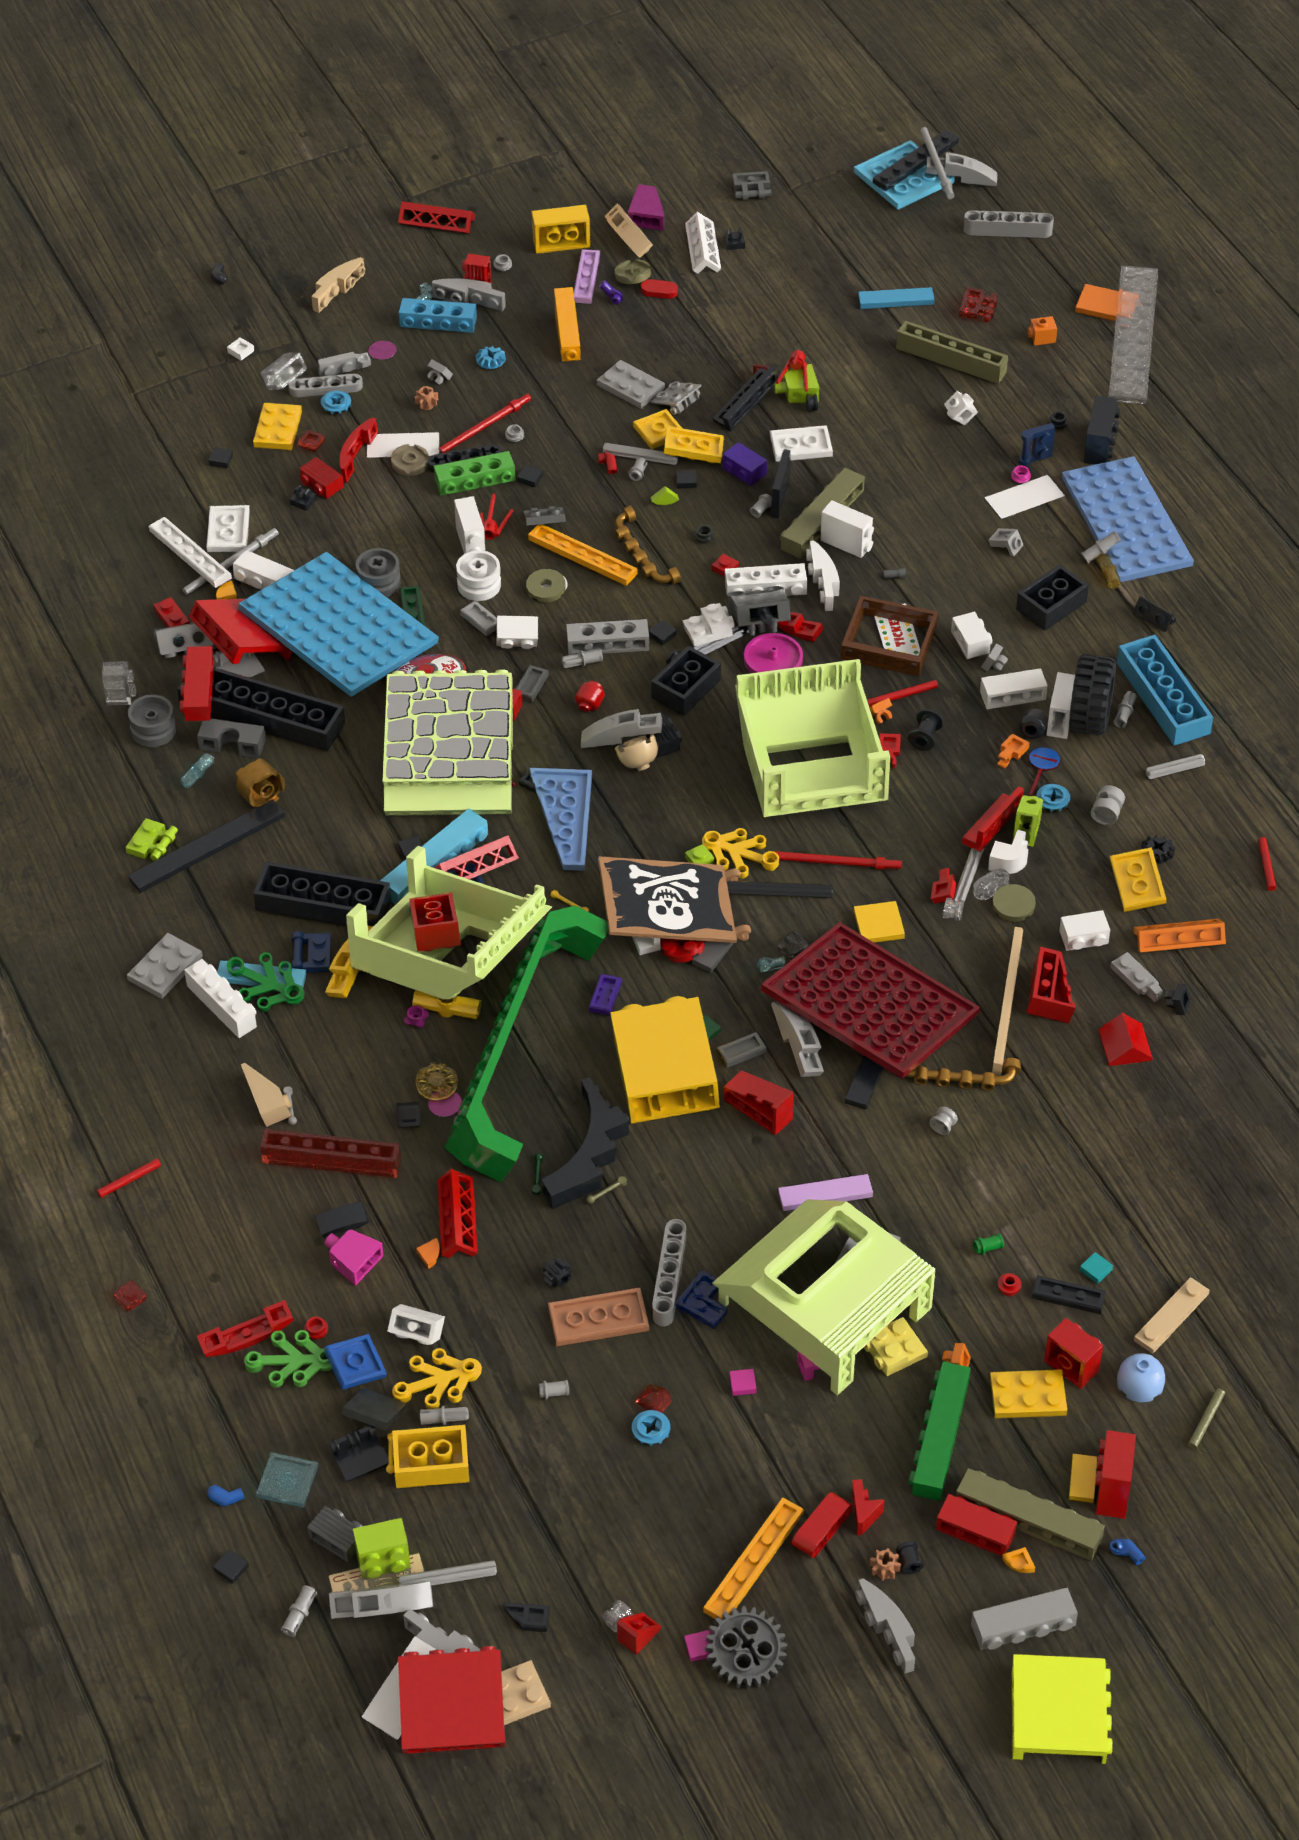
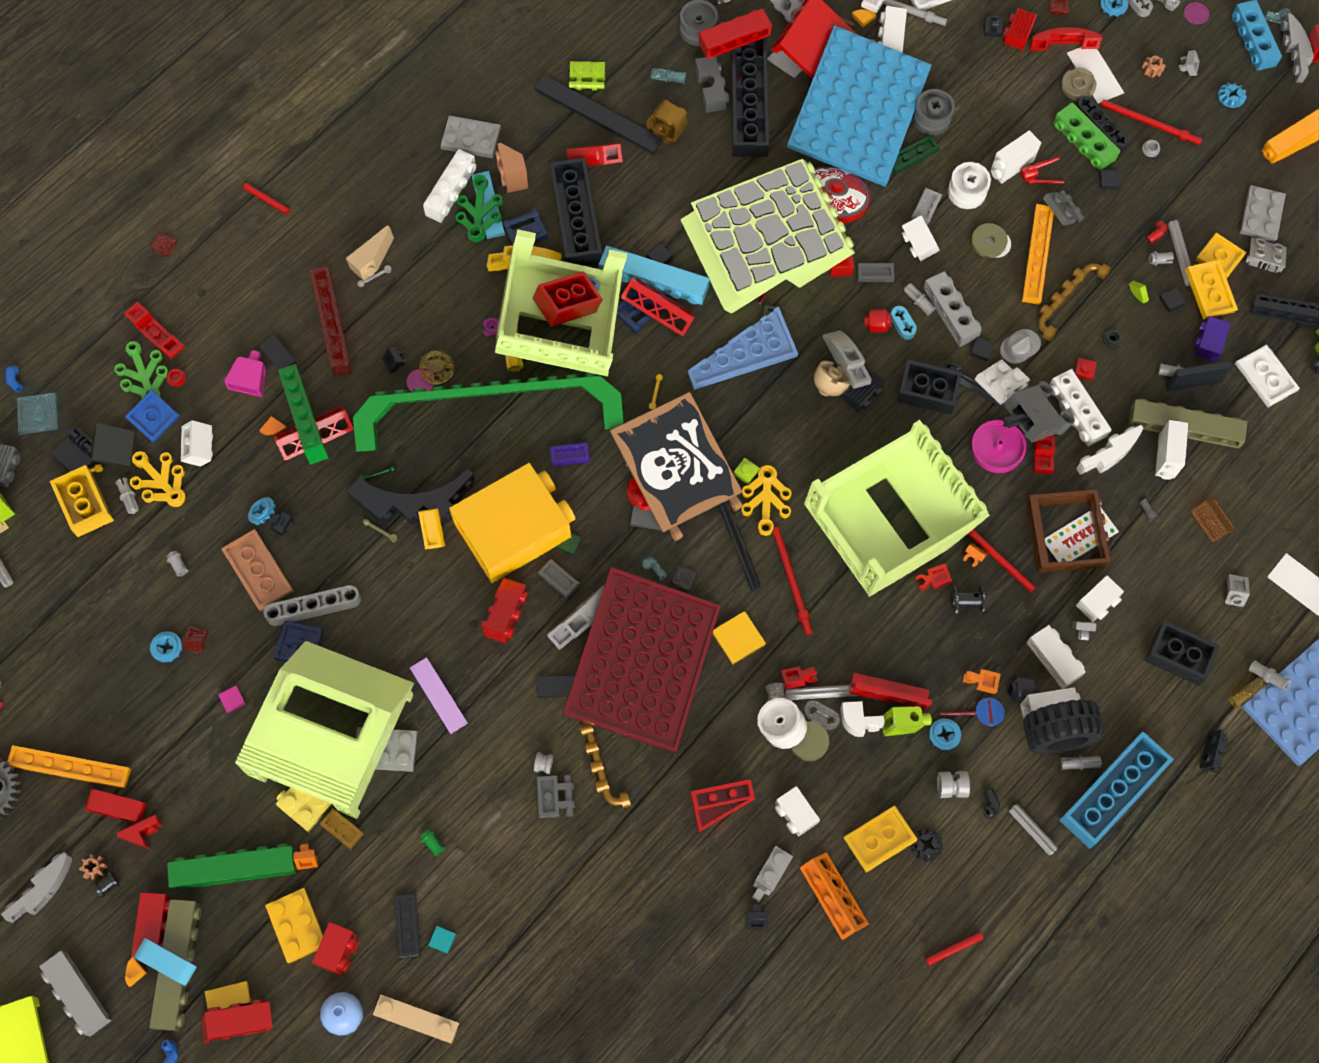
camera: 65 degrees right, 20 degrees up
tan tile [992,927,1023,1076] -> none
red plate [998,1273,1021,1296] -> none
red slope [1098,1013,1153,1066] -> none
none -> medium azure beam [133,938,197,986]
none -> dark azure gear [248,497,276,525]
none -> green brick [278,364,328,465]
none -> pearl gold plate [320,808,364,850]
none -> yellow tile [418,508,445,550]
none -> nougat slope [495,143,528,193]
none -> dark grey plate [537,775,575,818]
none -> red slope [566,142,623,166]
none -> white wheel [758,698,807,749]
none -> medium azure beam [891,306,917,340]
none -> black arm [983,789,1000,819]
none -> light grey piece [1000,329,1041,364]
none -> clear orange panel [1191,499,1235,543]

